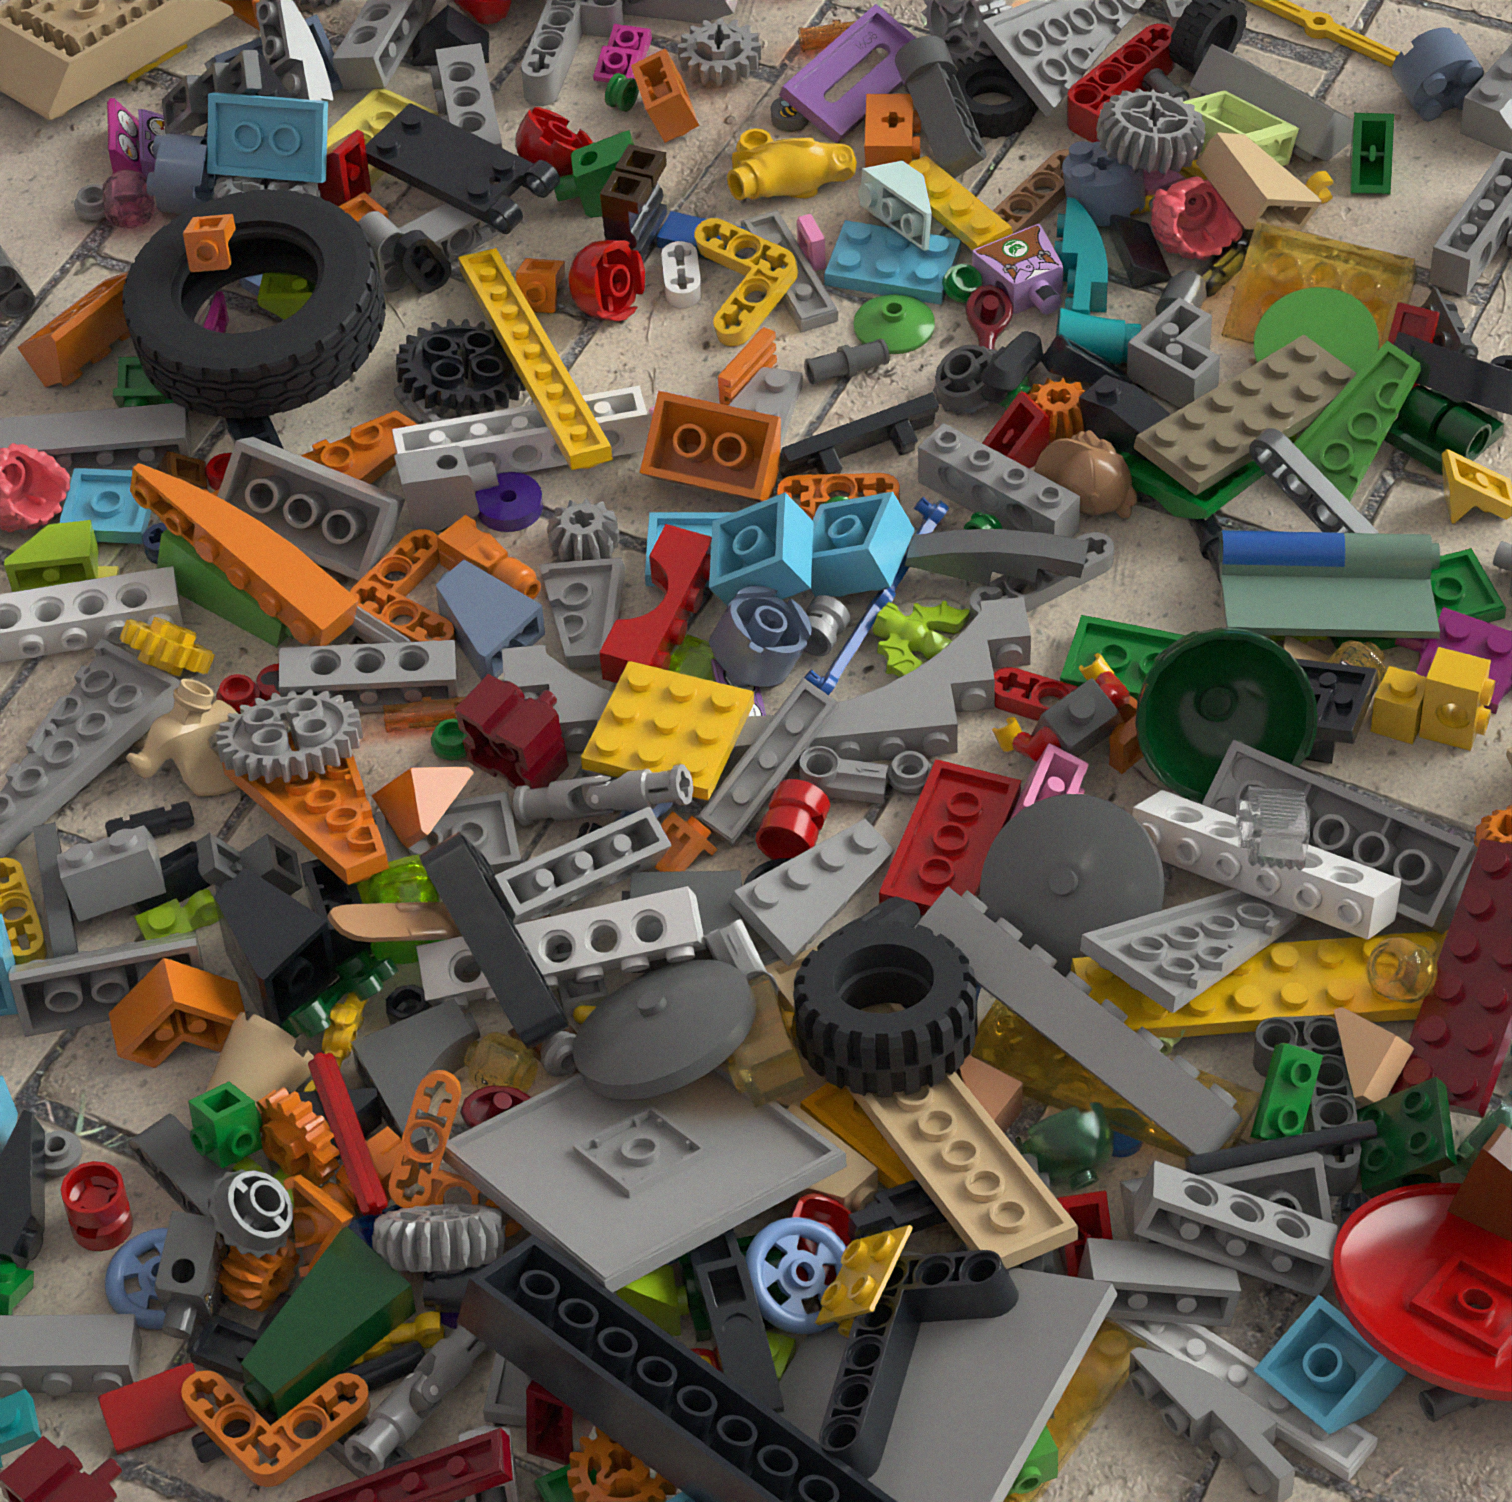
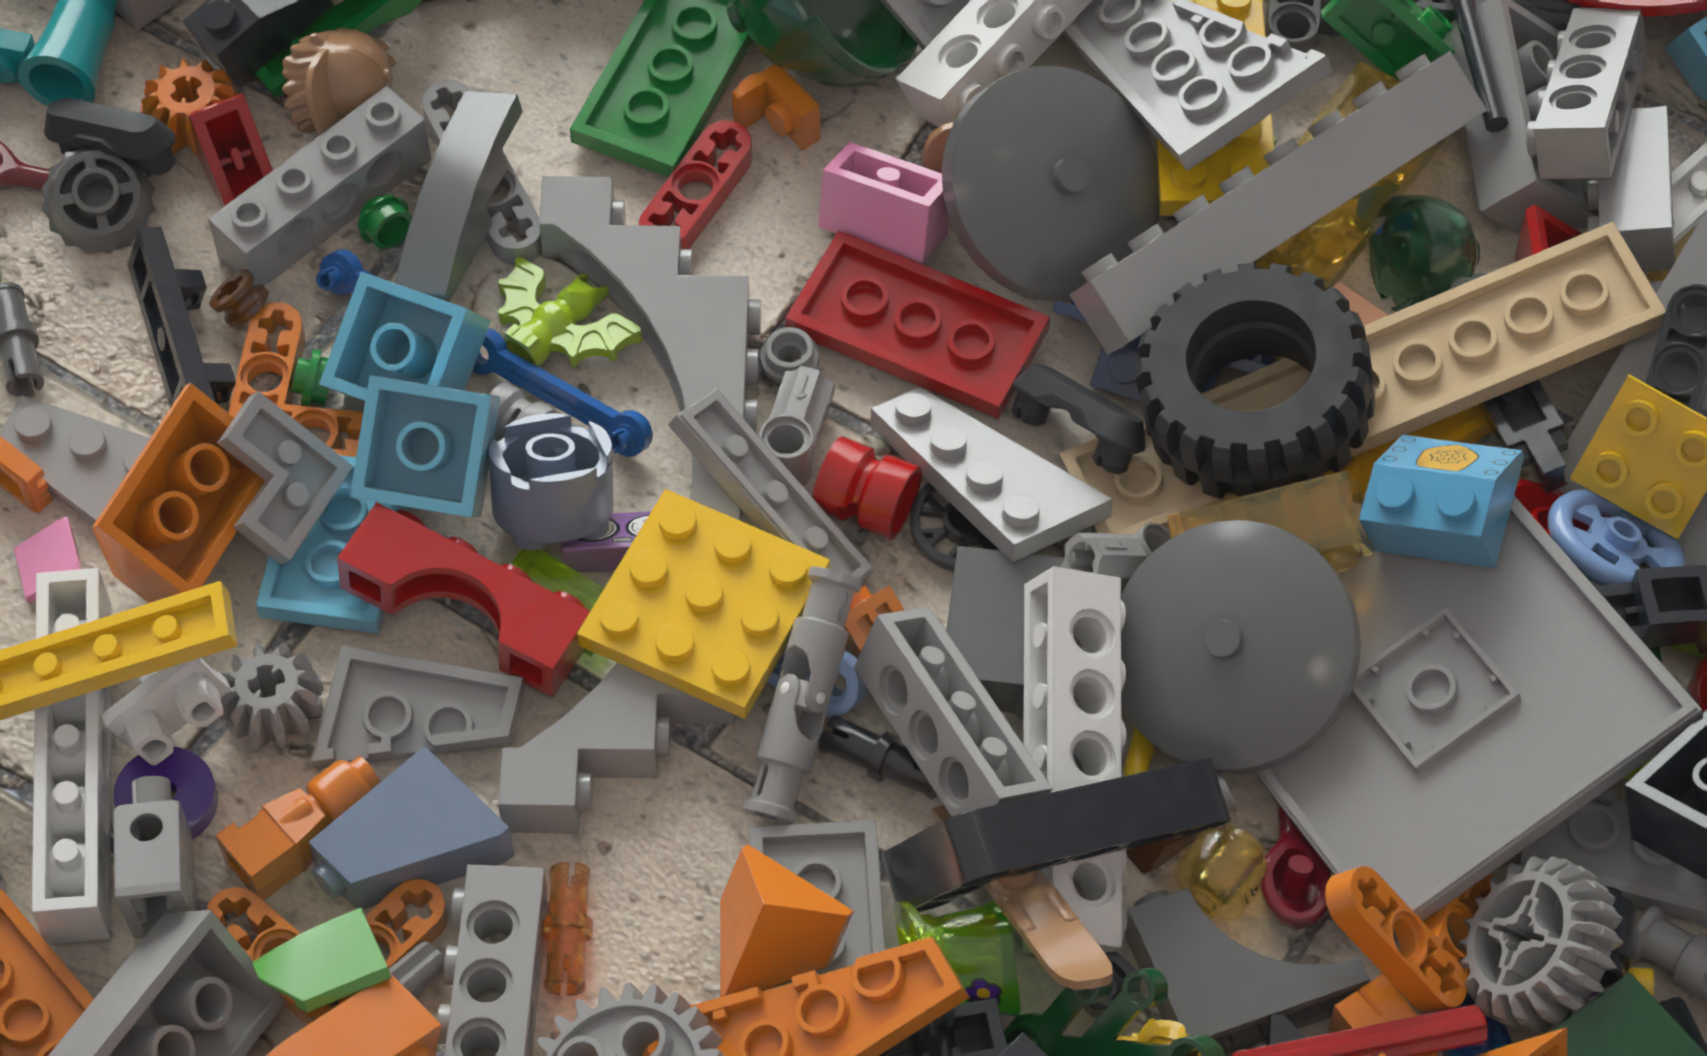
camera: 85 degrees left, 10 degrees up
green plate [431,719,468,760] -> none
dark red brick [454,673,569,789] -> none
torso [992,653,1130,763] -> none
black slope [1041,334,1133,385] -> none
none -> white hips [101,658,231,765]
none -> reddish brown bush [209,269,269,327]
none -> light grey plate [217,391,353,565]
none -> bright green slope [251,908,392,1012]
none -> dark azure slope [1359,435,1524,568]

